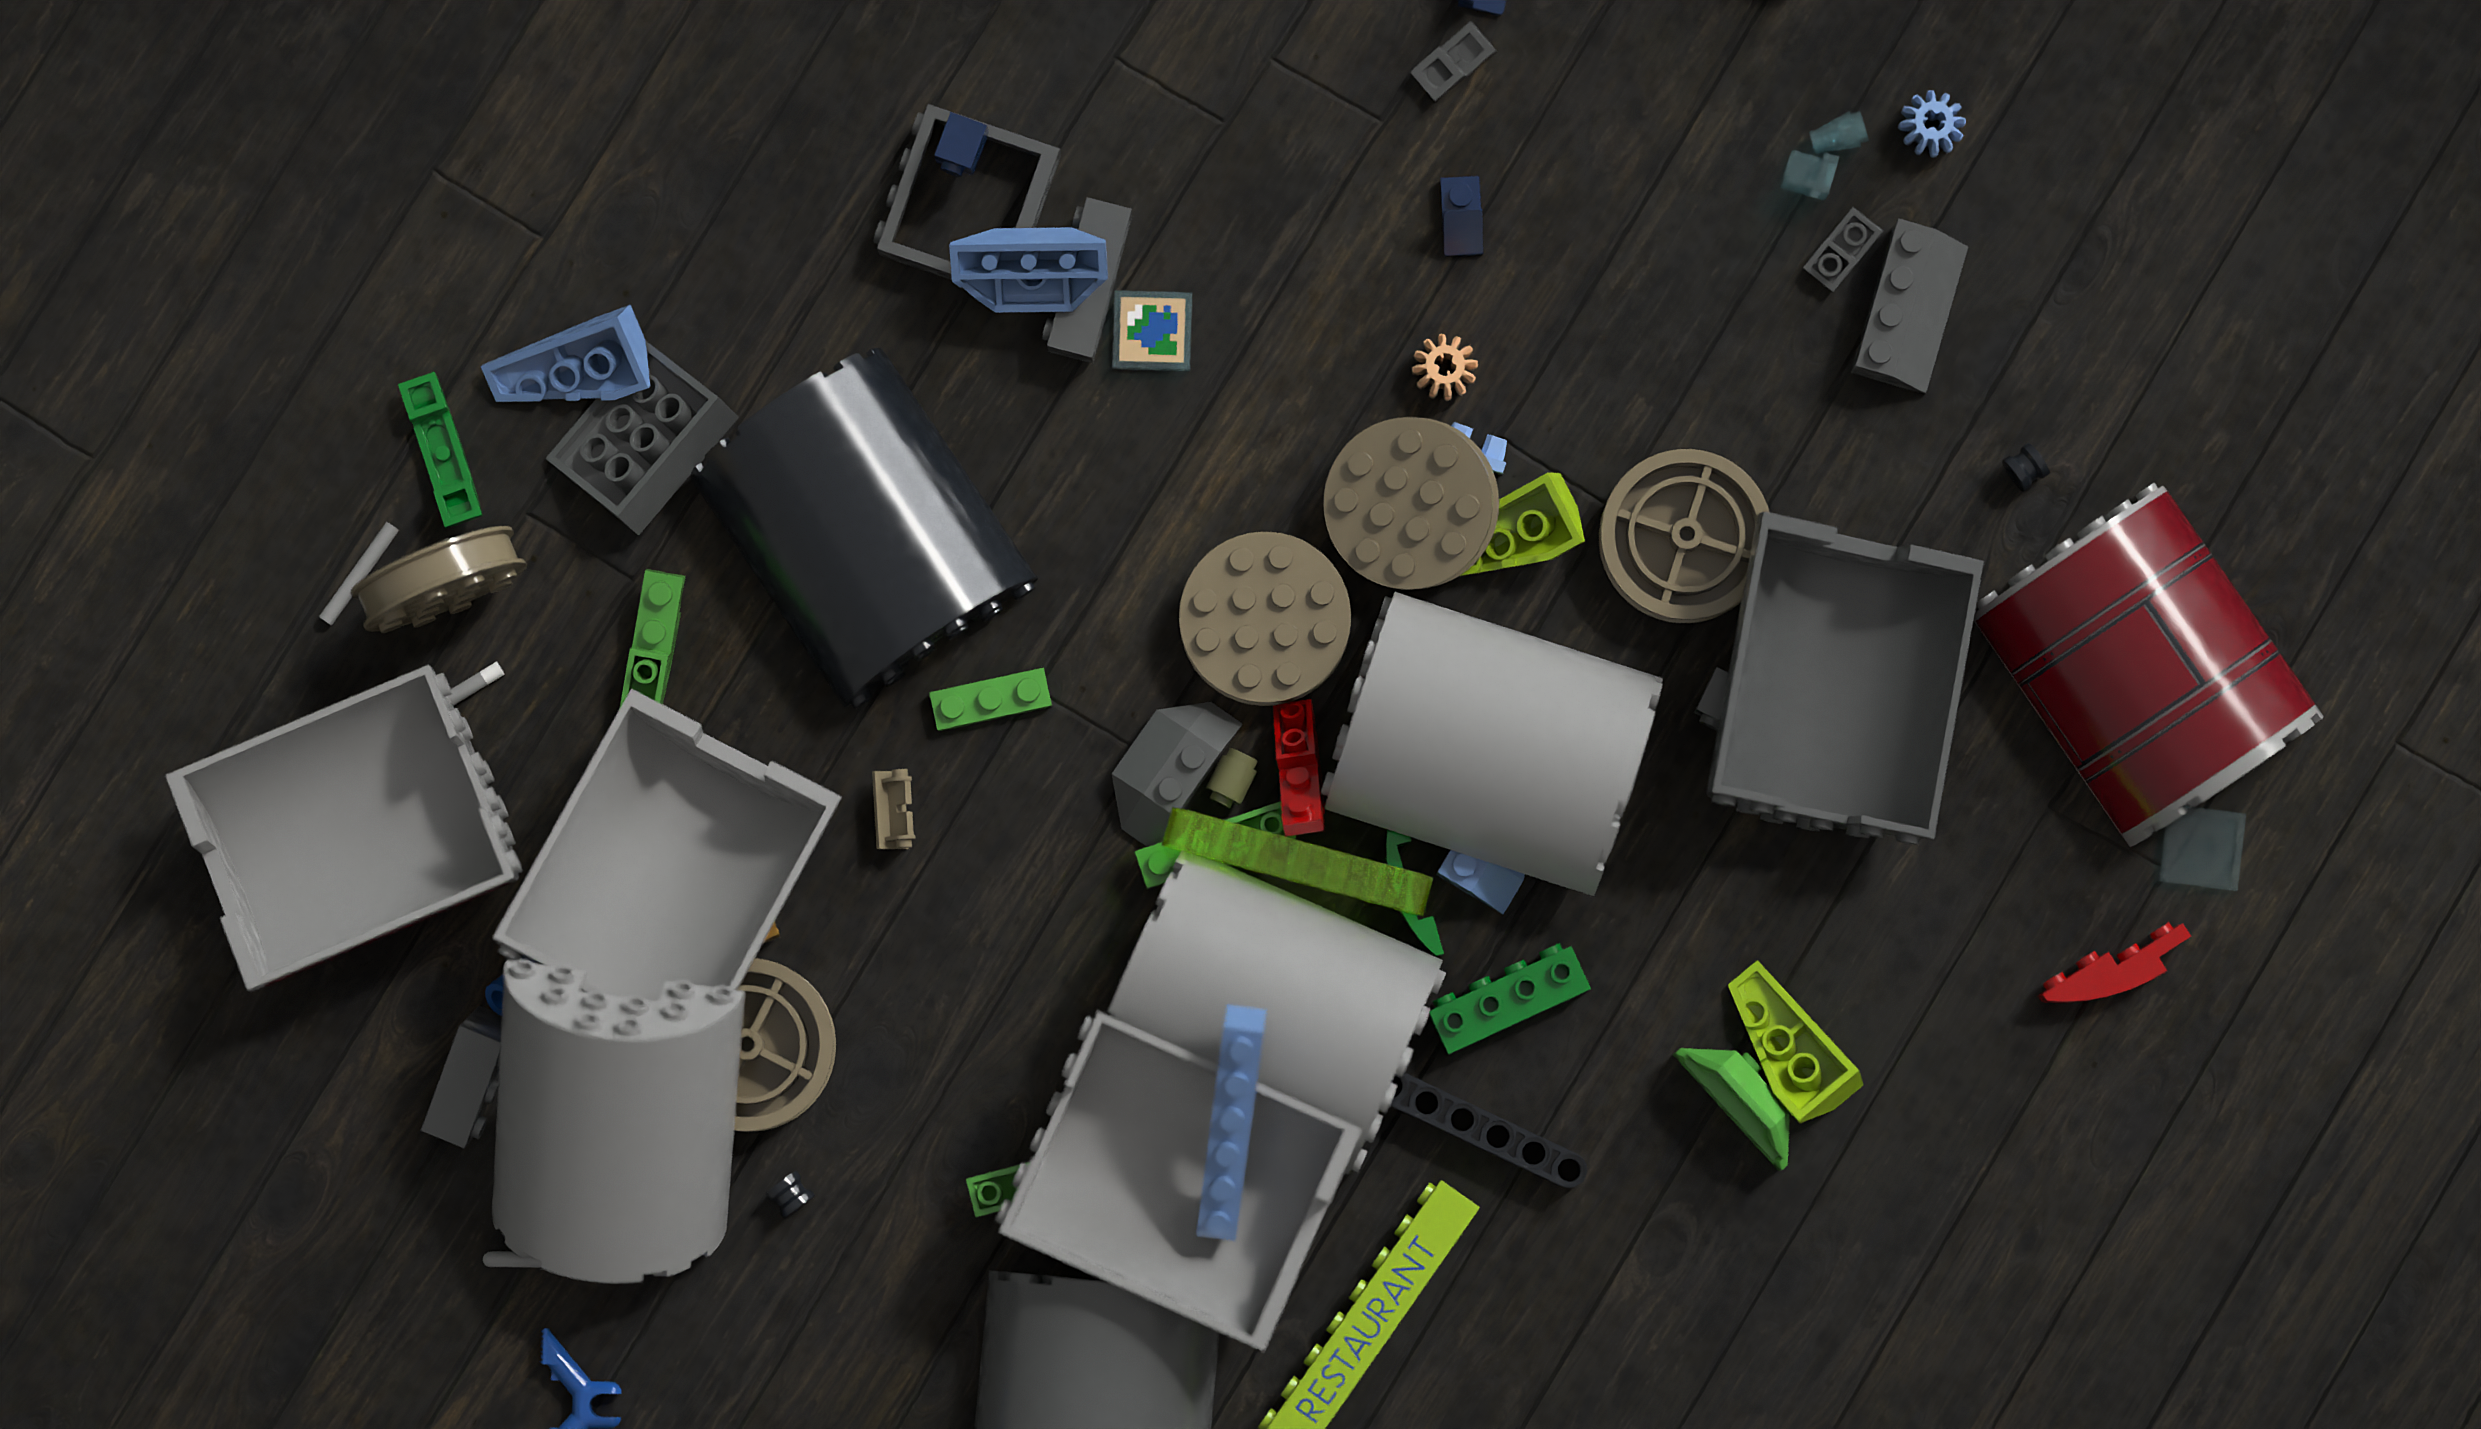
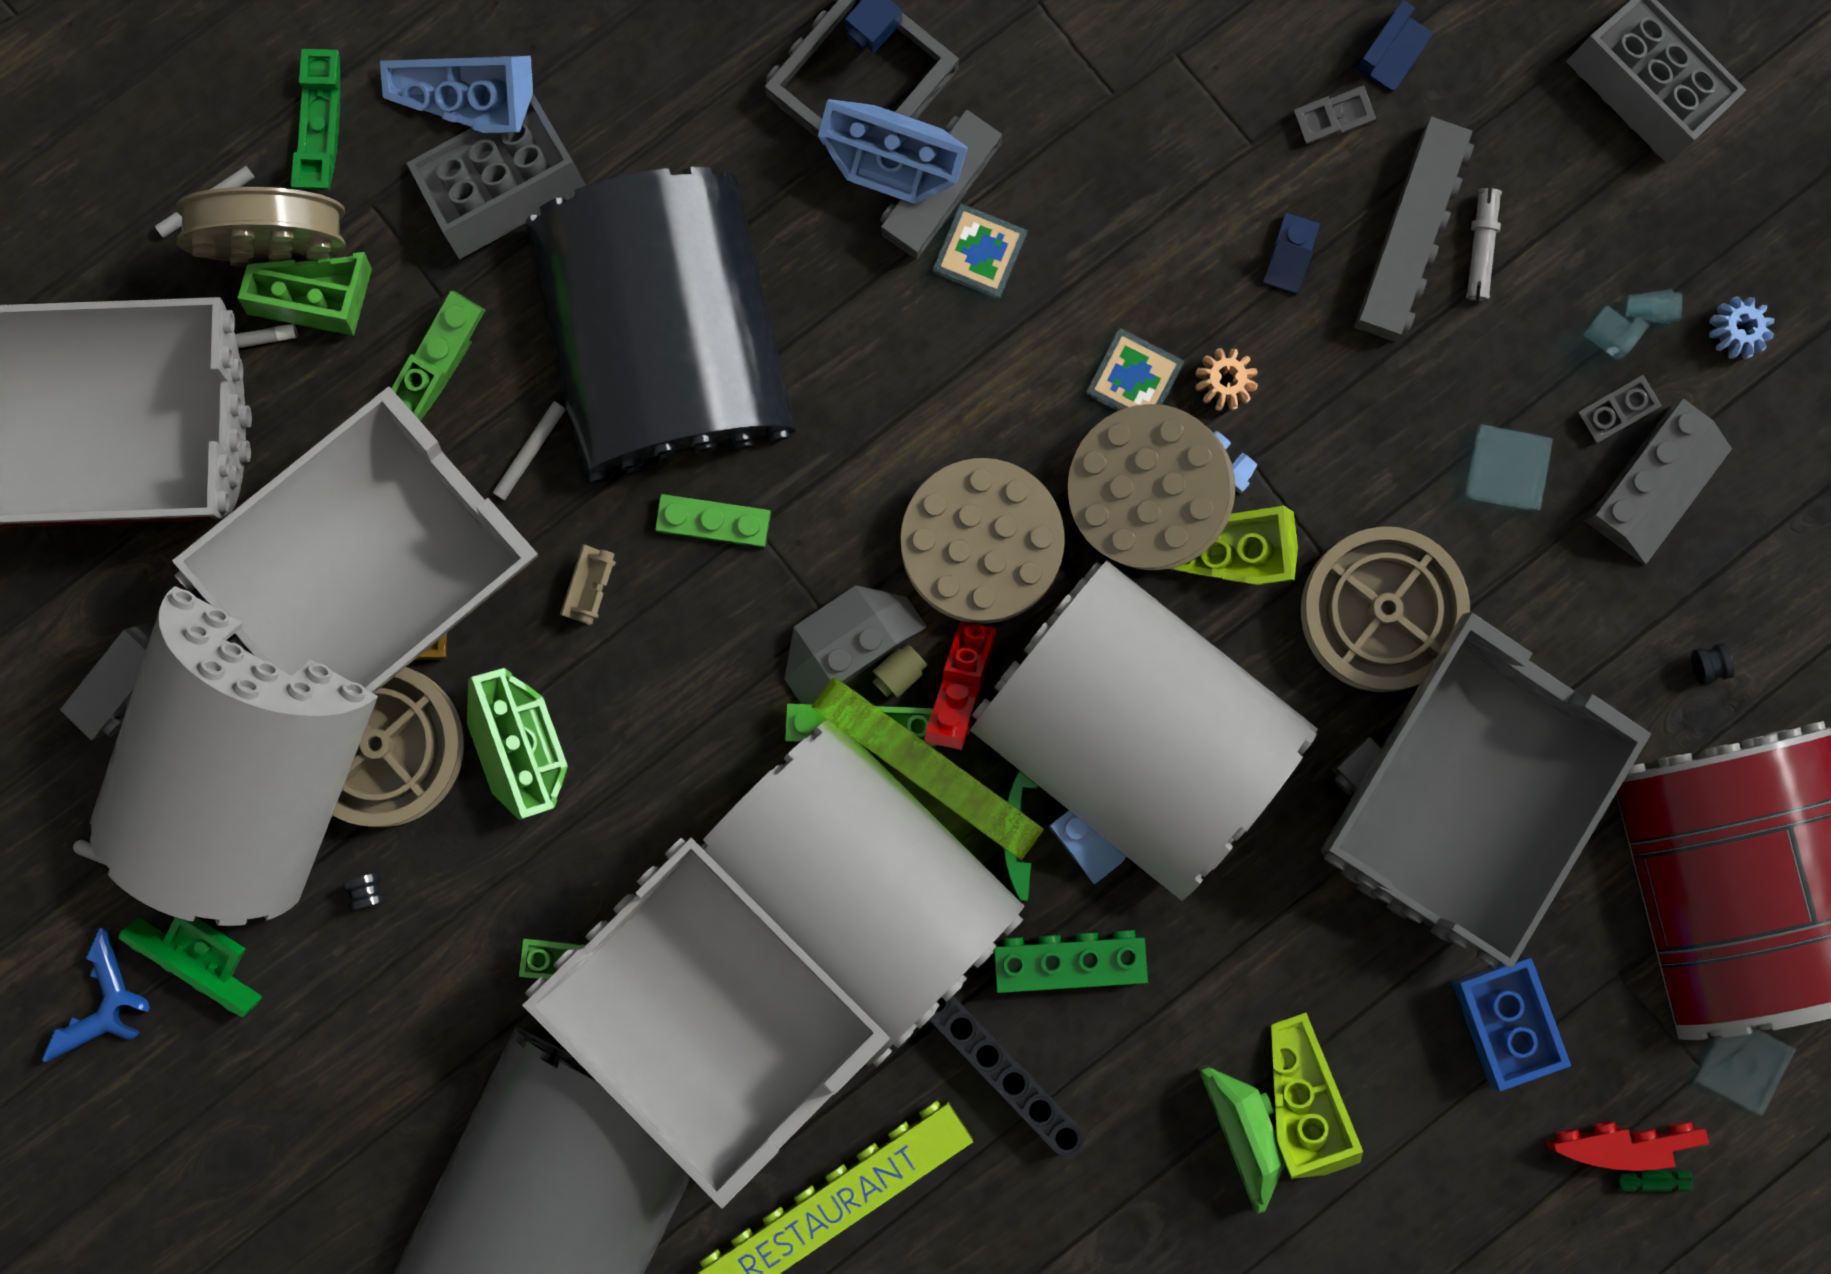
camera: 20 degrees right, 0 degrees up
medium blue arch [1196,1005,1267,1241] -> none
none -> green bracket [118,916,262,1017]
none -> bright green wedge [238,252,372,336]
none -> bright green wedge [467,668,568,820]
none -> light grey bar [492,401,566,500]
none -> tile [1086,328,1185,411]
none -> dark grey brick [1354,116,1474,342]
none -> blue brick [1451,956,1571,1091]
none -> clear light blue tile [1465,424,1553,512]
none -> light grey pin [1466,188,1502,301]
none -> dark green axle [1617,1170,1693,1192]

